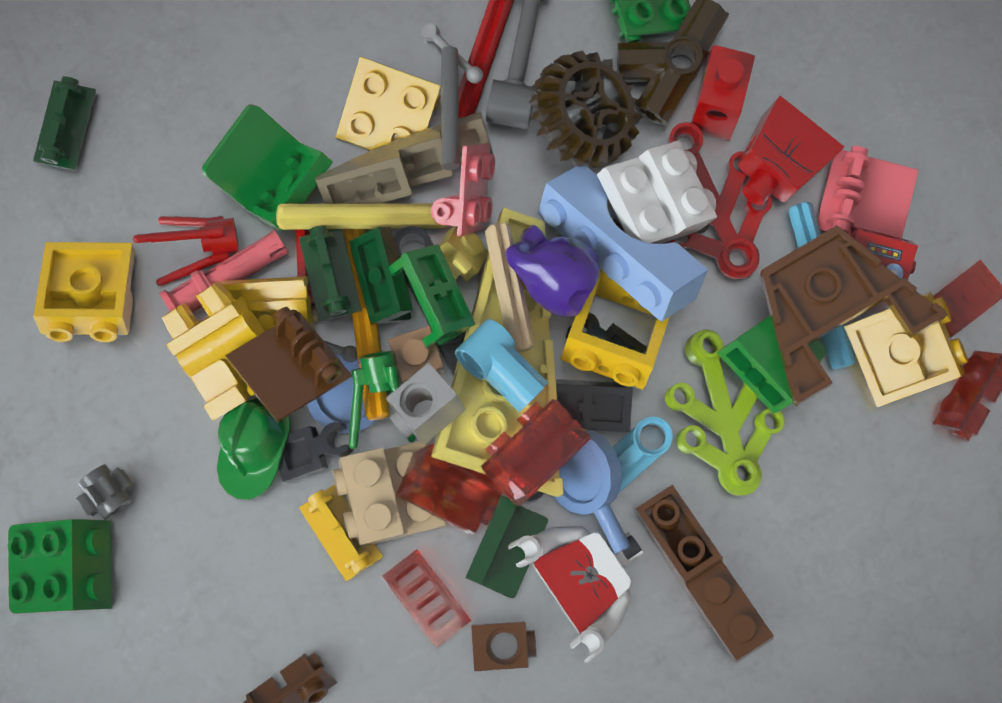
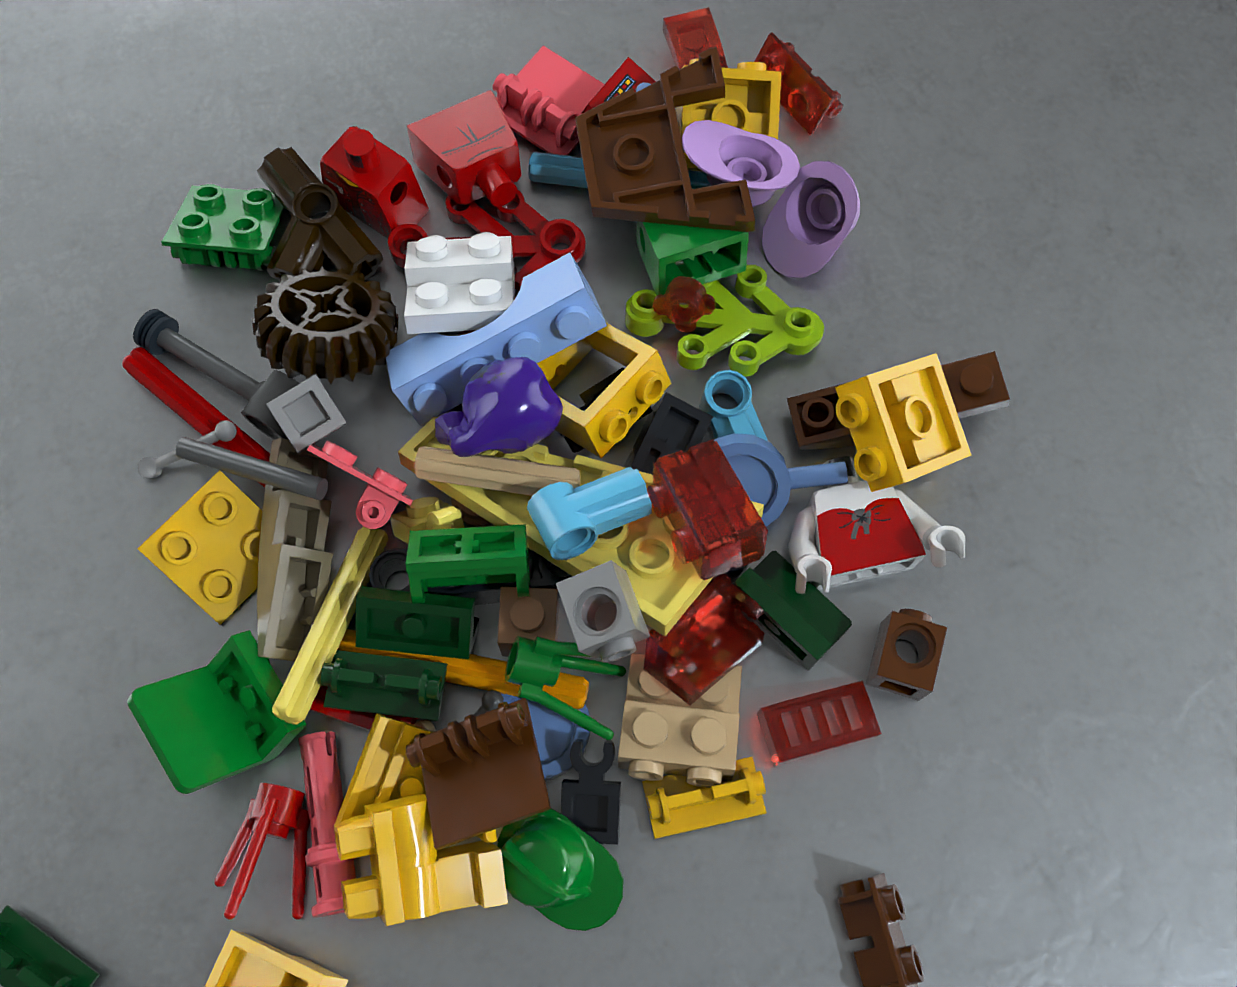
camera: 70 degrees left, 10 degrees down
none -> light grey brick [266,374,347,454]
none -> clear red plate [653,276,715,332]
none -> lavender piece [681,120,800,207]
none -> lavender piece [762,161,860,278]
none -> yellow plate [835,353,972,492]

